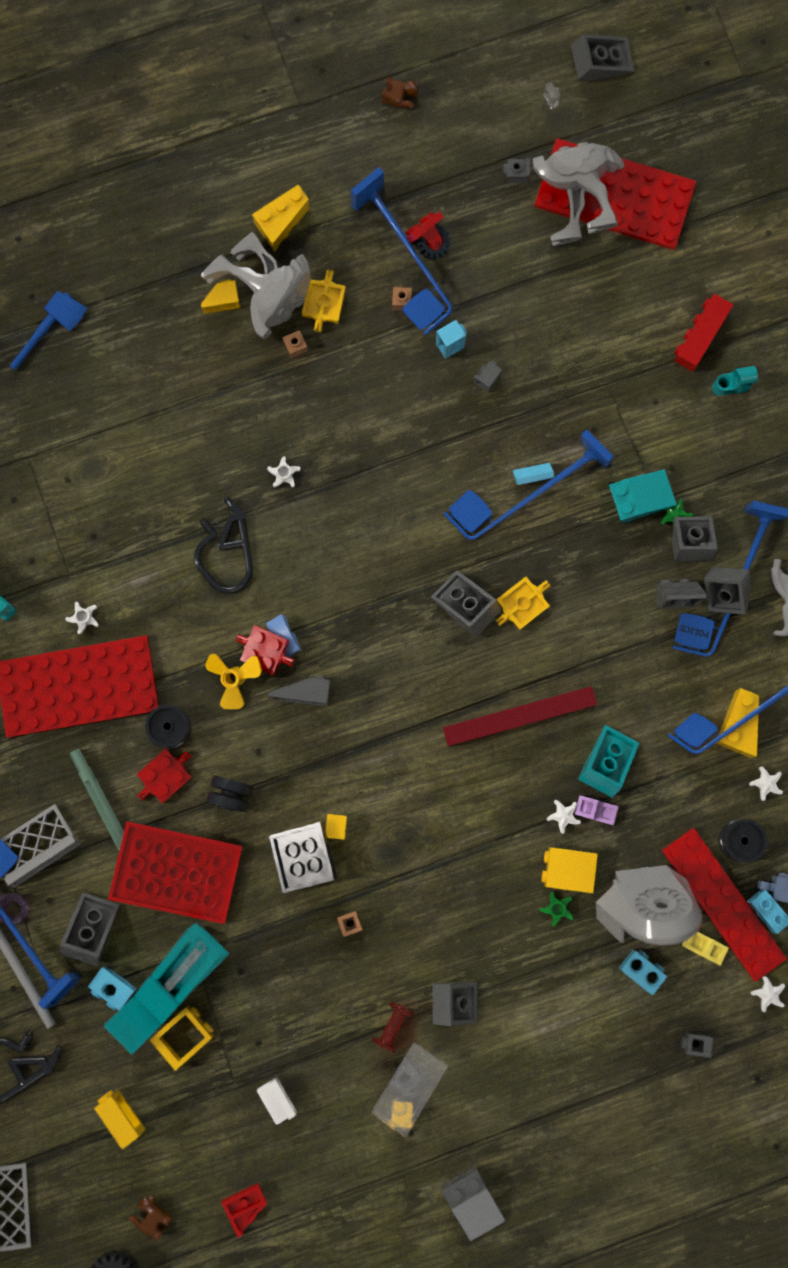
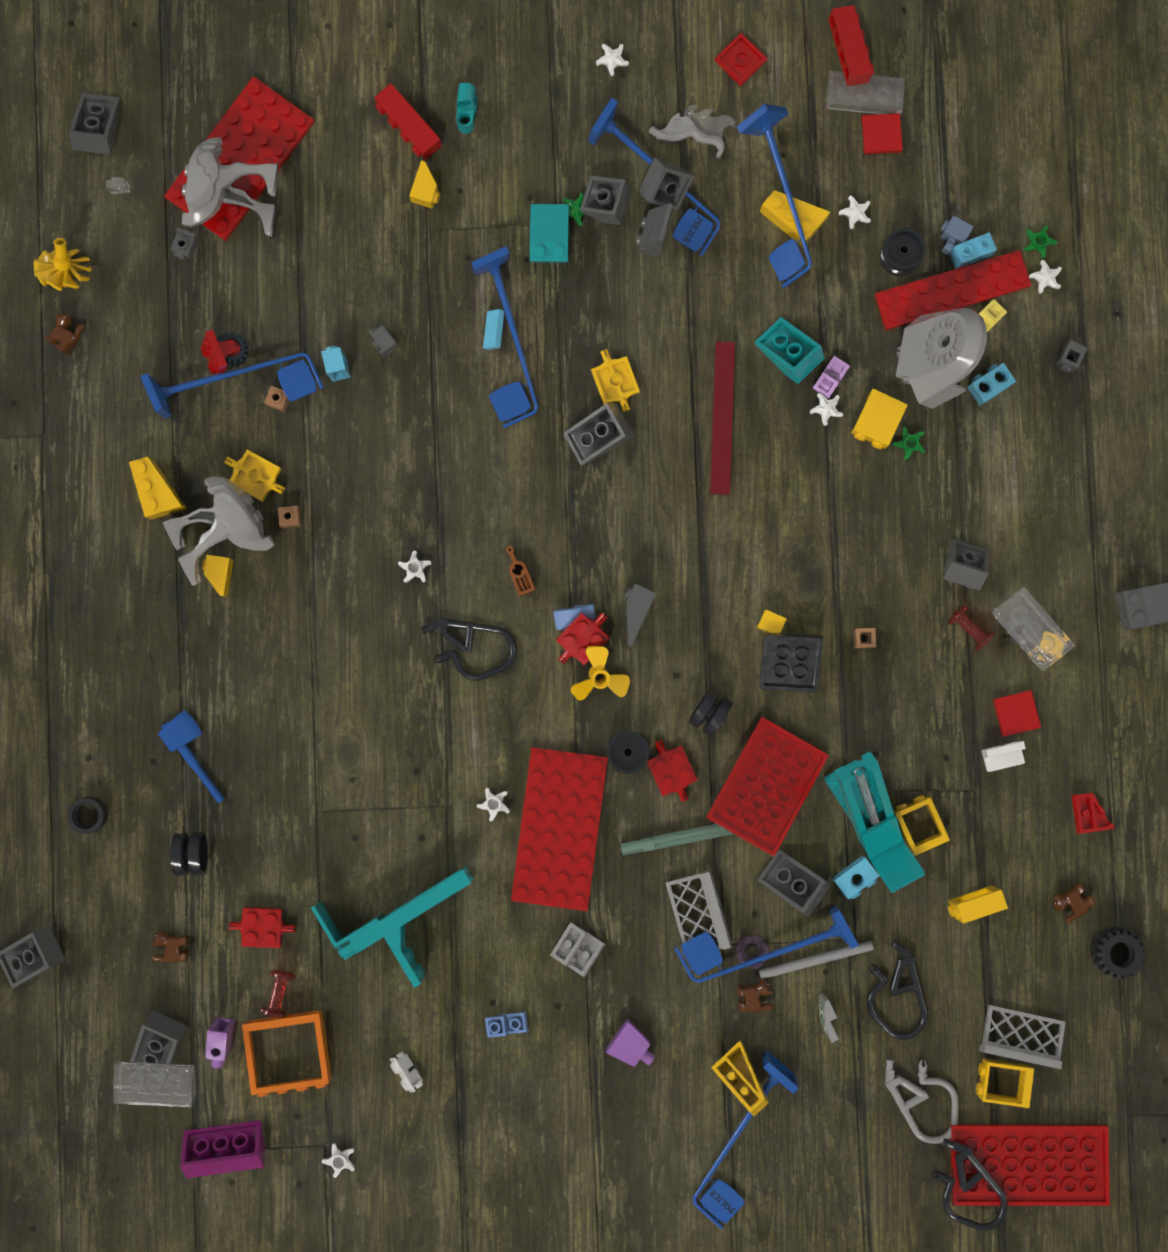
camera: 70 degrees left, 5 degrees up
none -> yellow piece [34,238,92,291]
none -> yellow slope [409,160,440,209]
none -> dark orange piece [506,546,536,597]
none -> red tile [993,690,1041,737]

